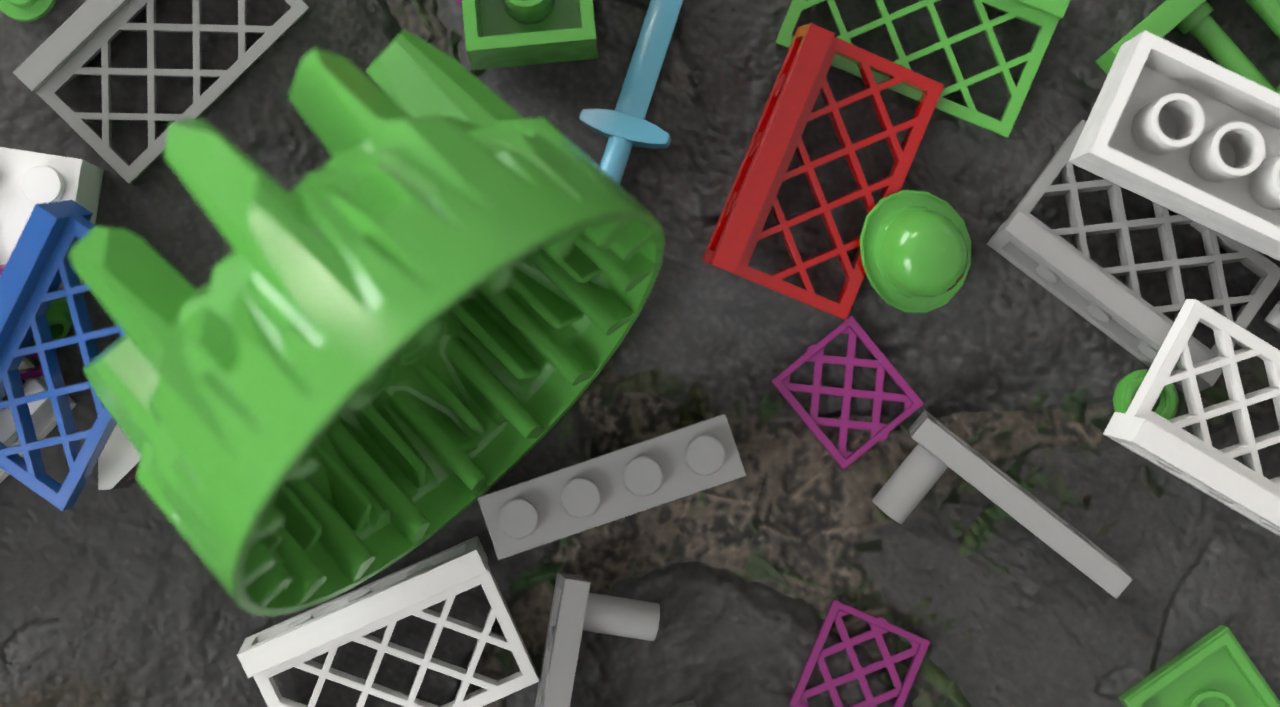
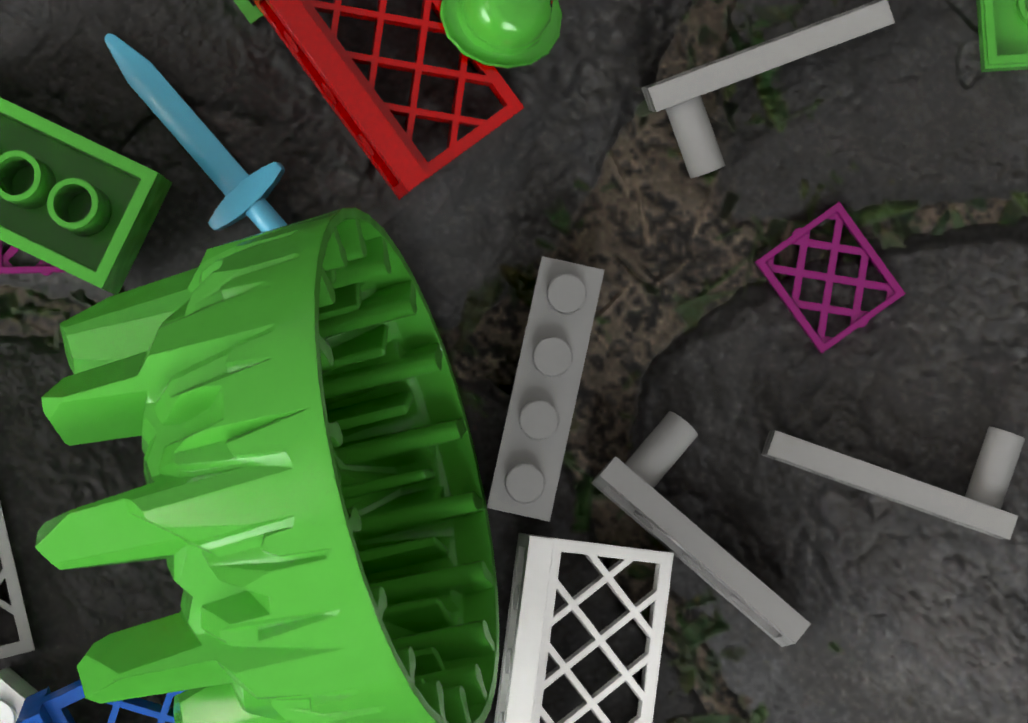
camera: 60 degrees left, 0 degrees up
magenta window [771,316,924,470] -> none

